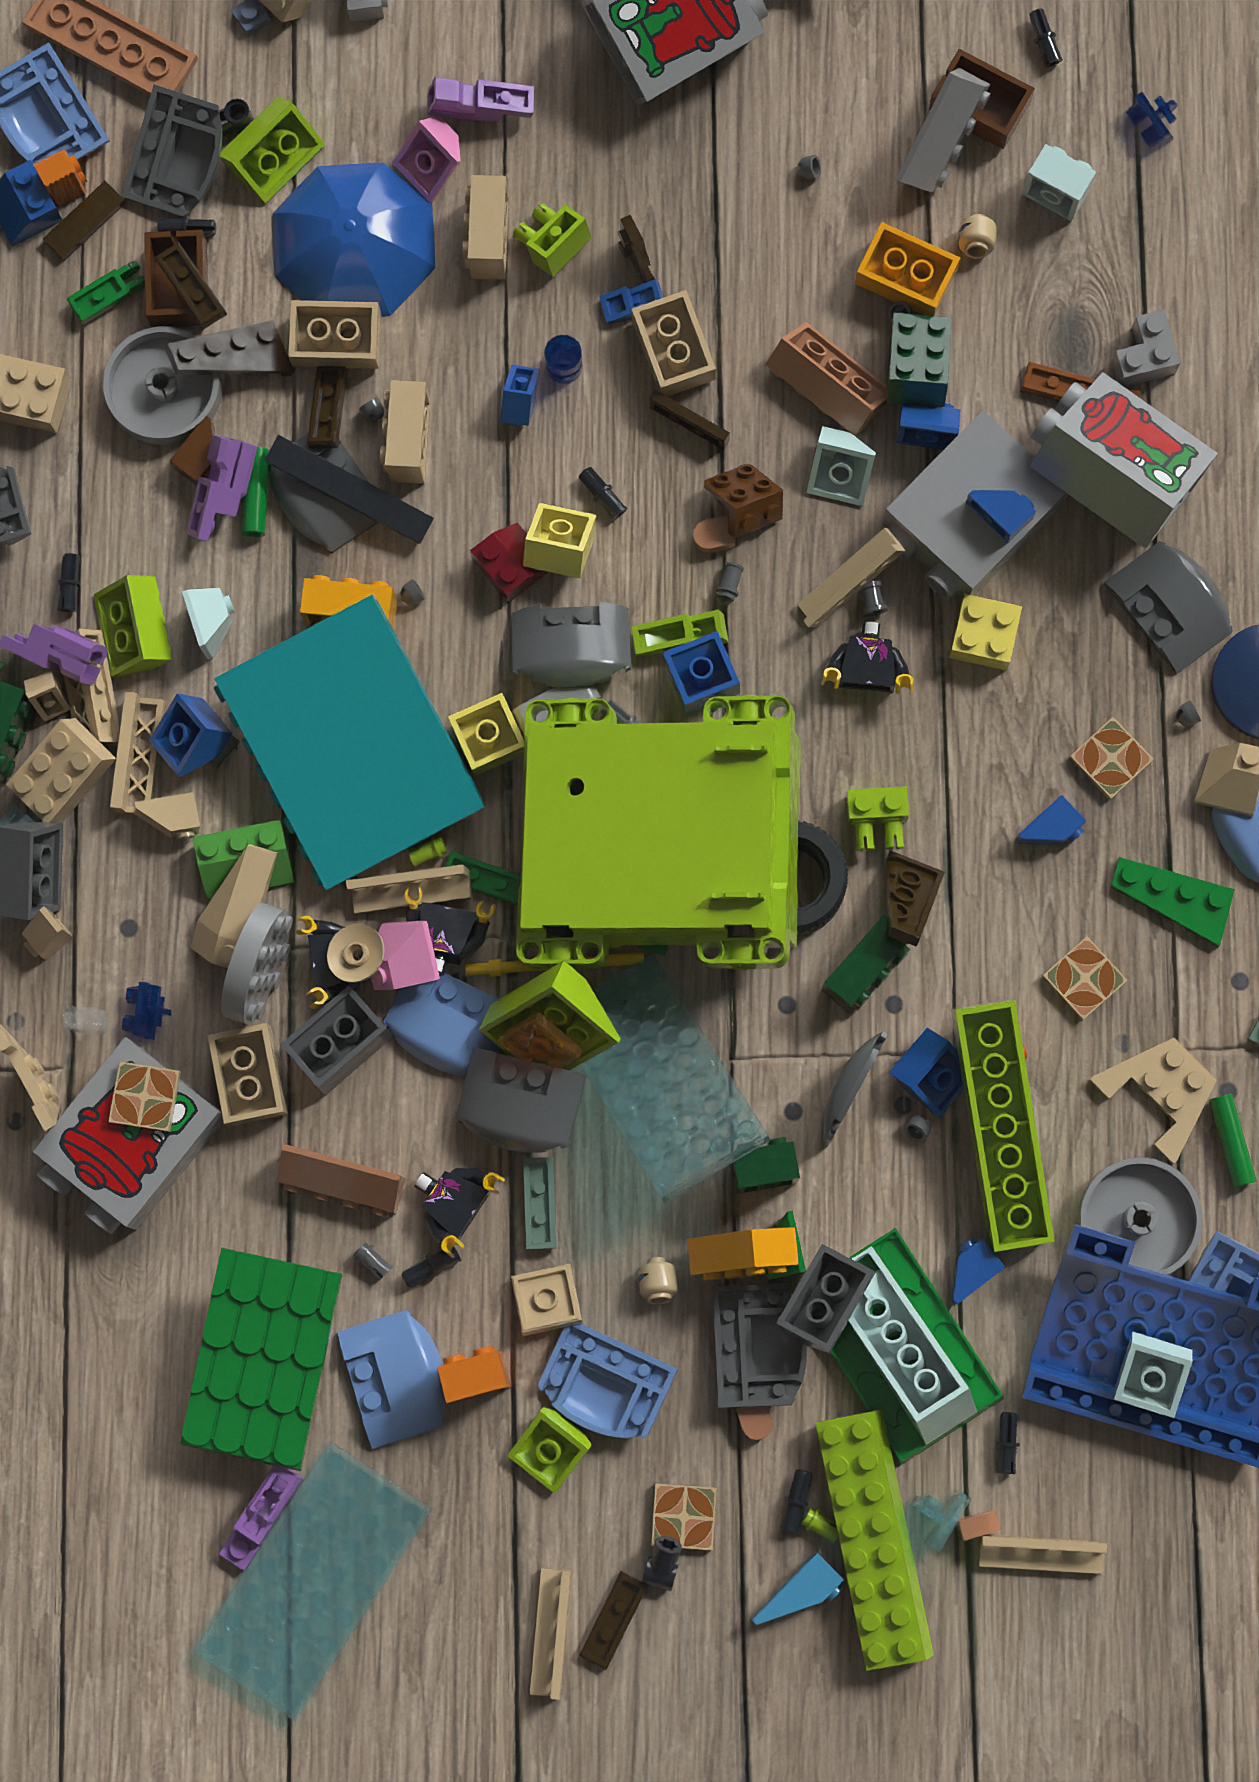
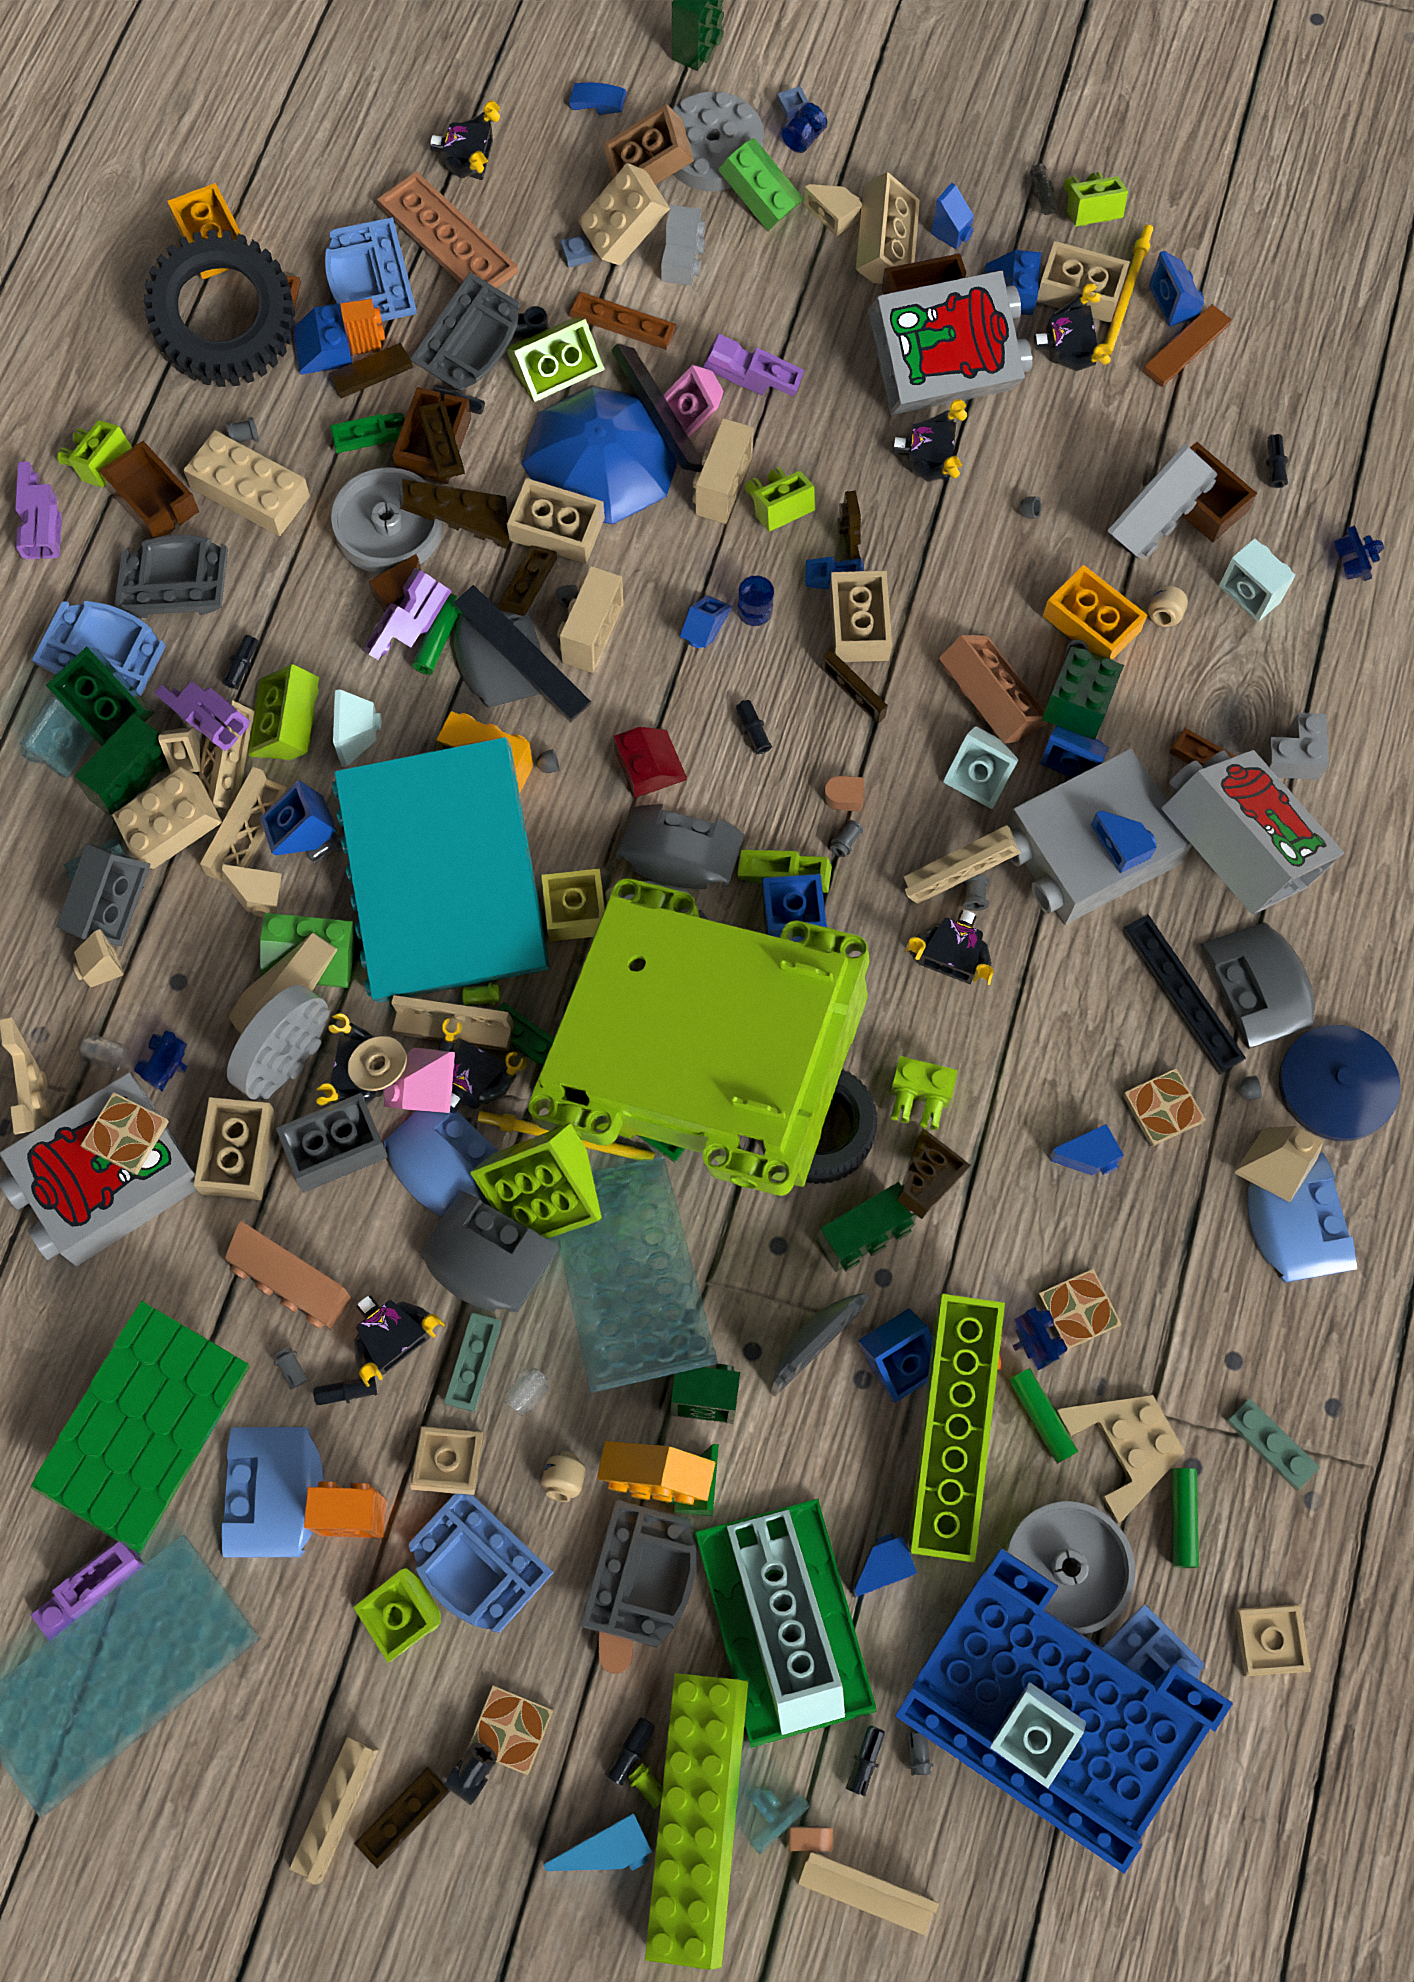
camera: 10 degrees right, 10 degrees down
clear orange plate [498,1012,583,1068] -> none
light yellow brick [523,503,596,578] -> none
reddish brown bracket [704,464,784,538] -> none
dark grey slope [776,1244,875,1353] -> none
dark grey hinge [904,1115,931,1142] -> none
light yellow brick [949,594,1022,671] -> none
green wing [1110,857,1235,947] -> none
none -> clear brick [504,1368,549,1416]
none -> dark orange tile [569,291,676,350]
none -> black tile [611,344,704,472]
none -> black torso [893,399,967,482]
none -> dark grey pin [907,1732,934,1776]
none -> green piece [1009,1368,1079,1464]
none -> clear blue hips [1012,1307,1068,1370]
none -> black tile [1122,914,1246,1075]

